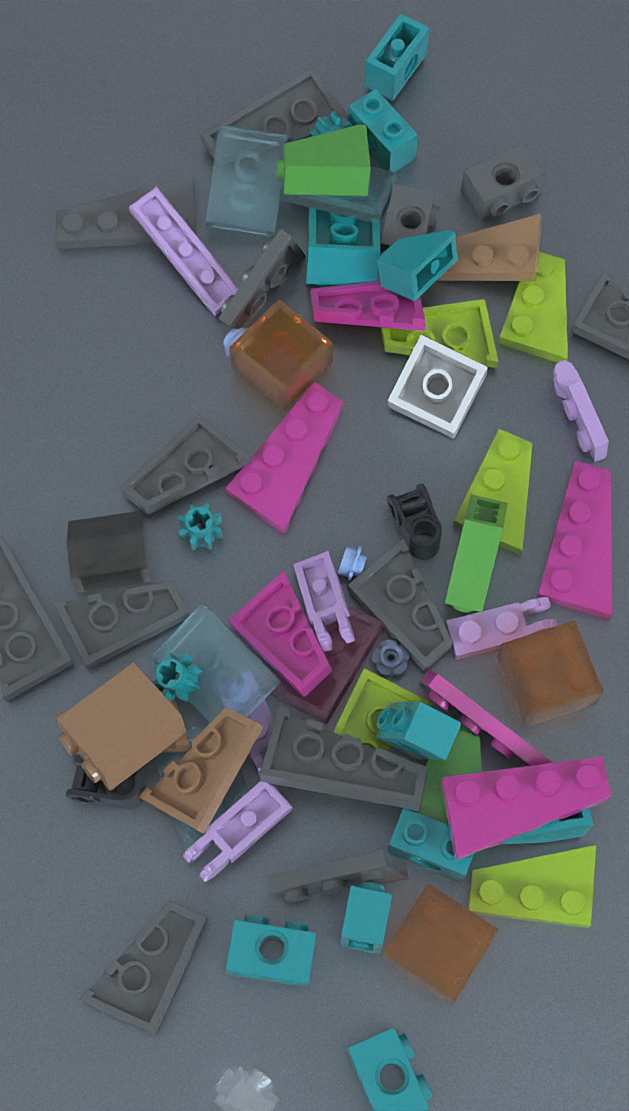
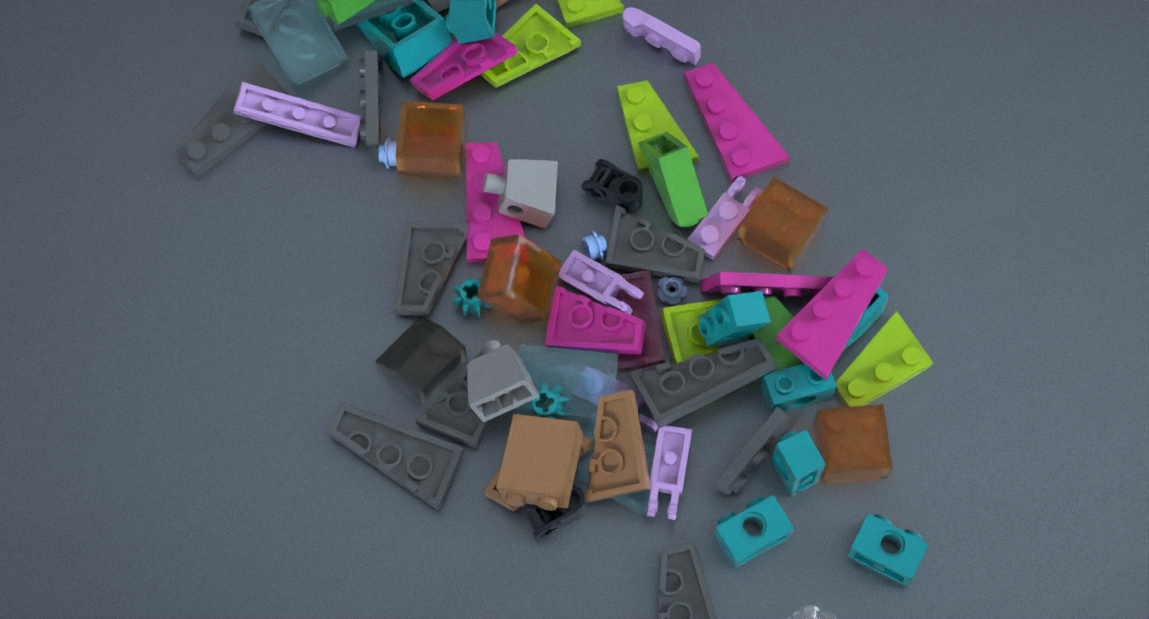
camera: 40 degrees left, 0 degrees up
white brick [388,335,488,439] -> none
none -> light grey torso [467,340,540,422]
none -> clear orange piece [477,234,562,323]
none -> light grey torso [482,159,558,228]

